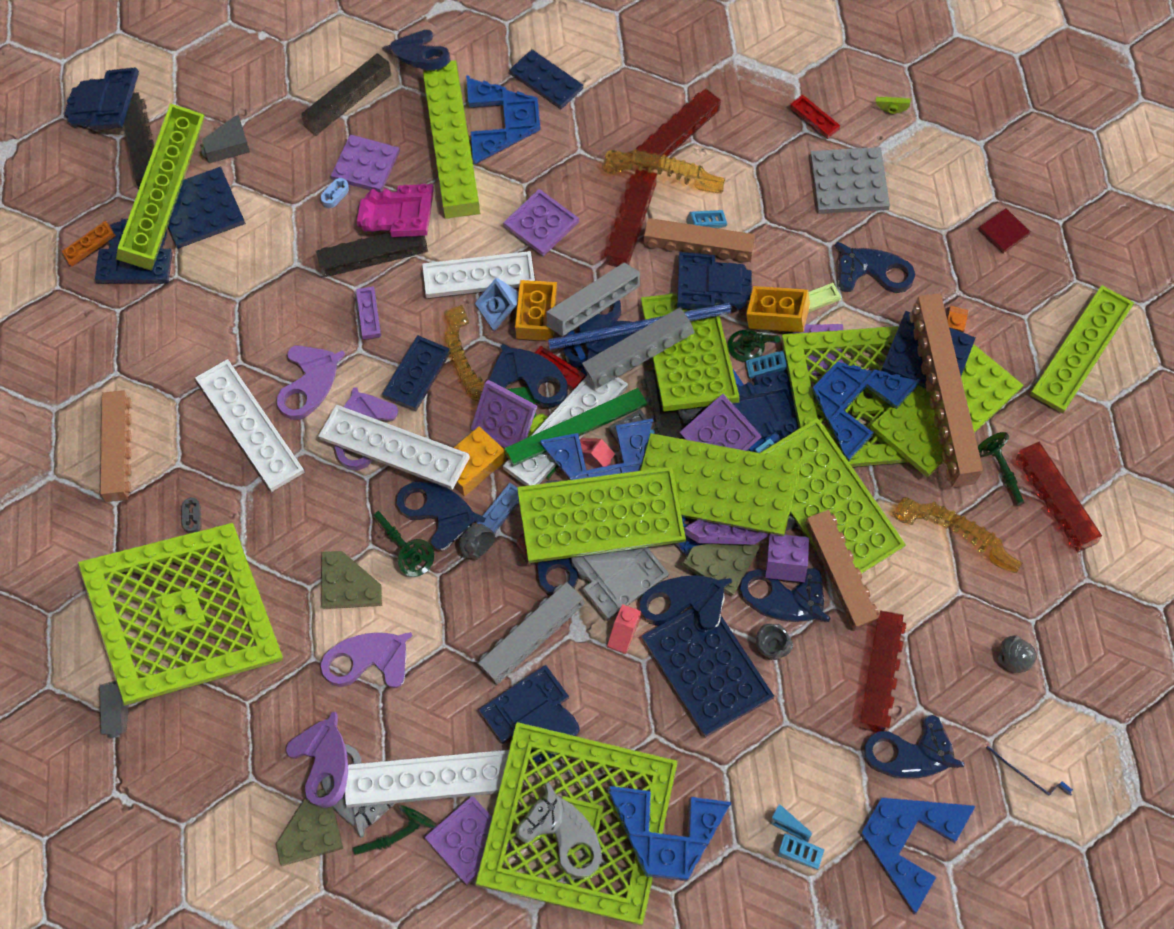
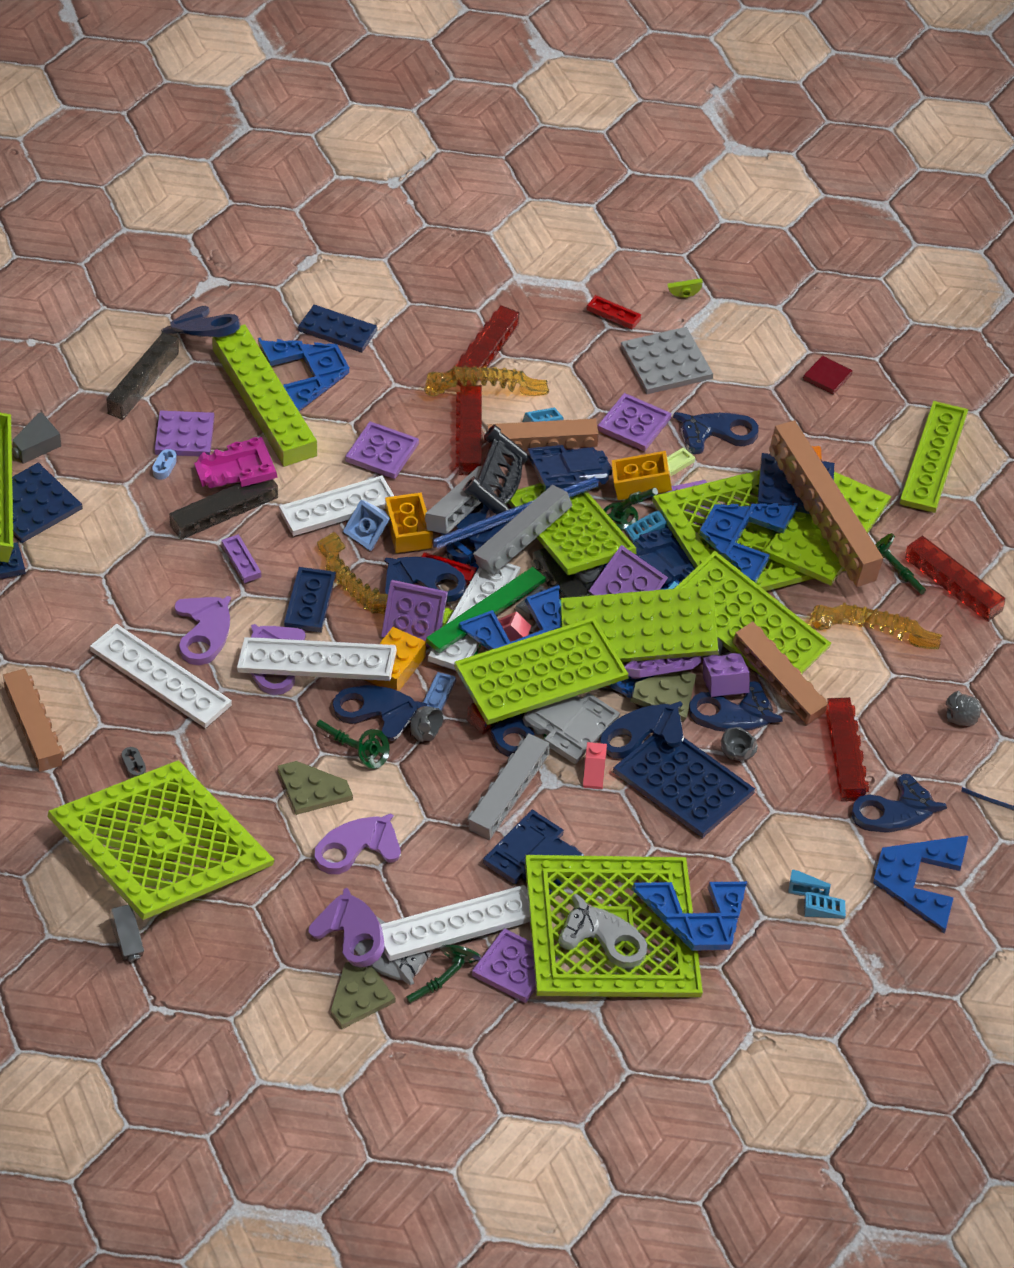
camera: 20 degrees left, 15 degrees down
none -> black piece [463,424,529,515]
none -> medium lavender plate [598,393,672,451]

